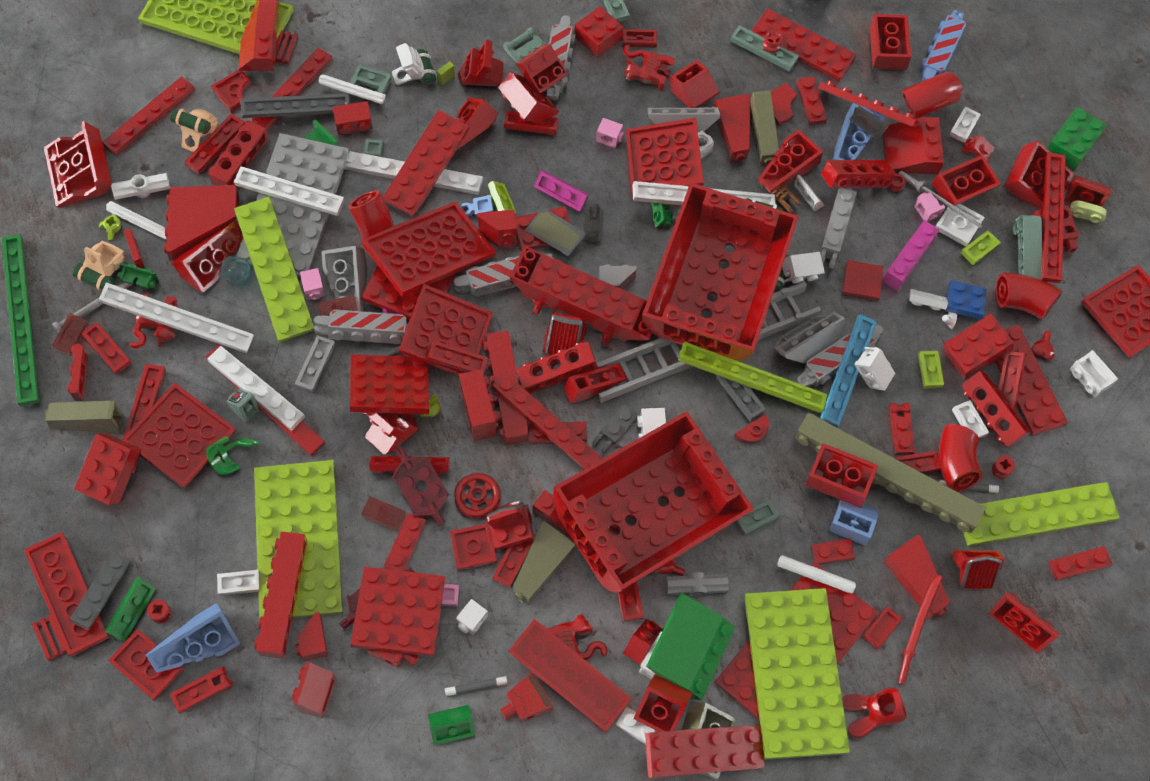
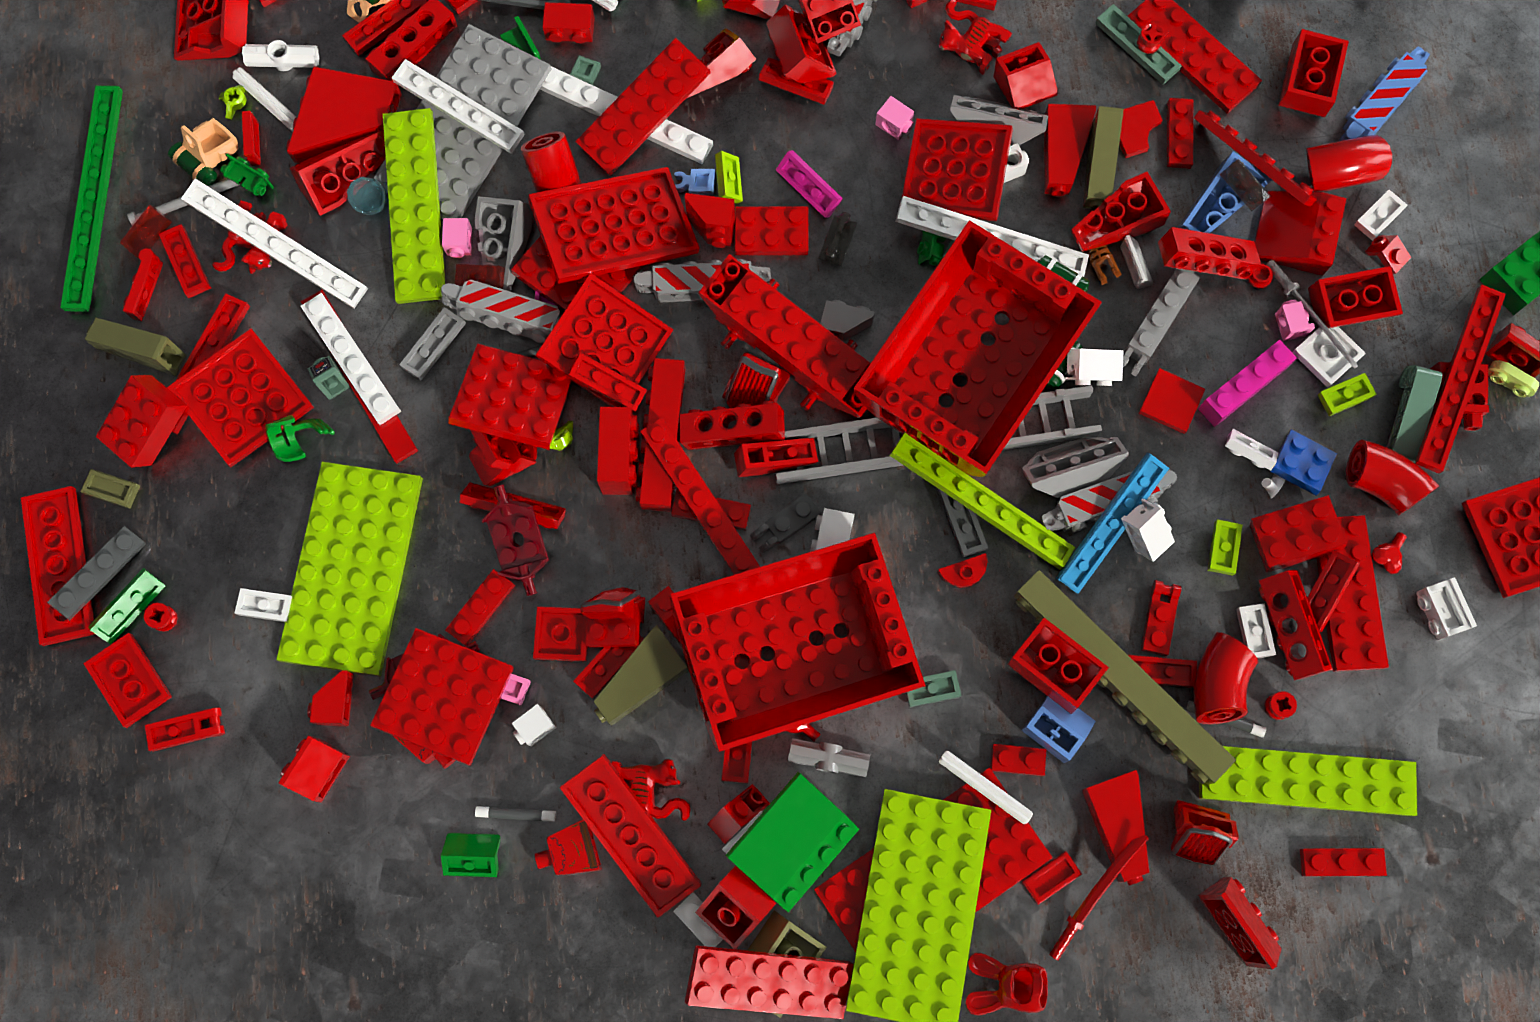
camera: 20 degrees right, 10 degrees up
red tile [32,614,67,661] -> none
medium blue wedge [146,603,241,673] -> none
red brick [254,531,308,659] -> none
clear red plate [361,496,406,531] -> none
red plate [454,473,501,518] -> none
olive sticker [525,208,586,256] -> none
red slope [1004,140,1074,209] -> none
none -> olive tile [80,469,140,509]

